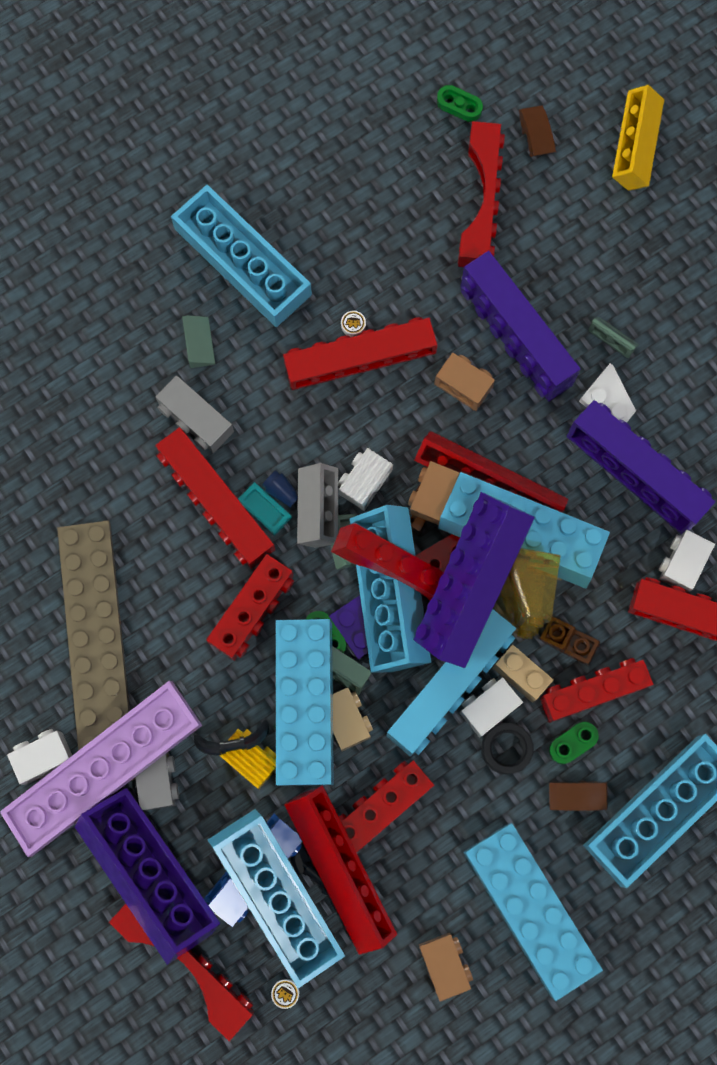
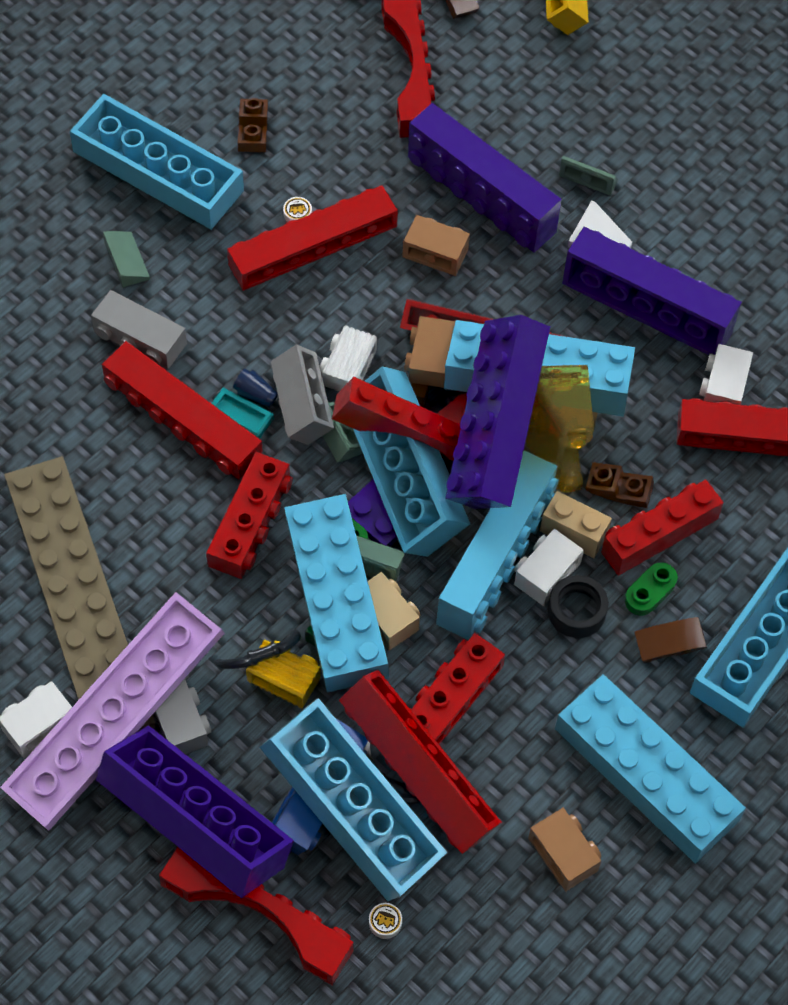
camera: 15 degrees left, 15 degrees down
none -> reddish brown slope [238,98,268,152]

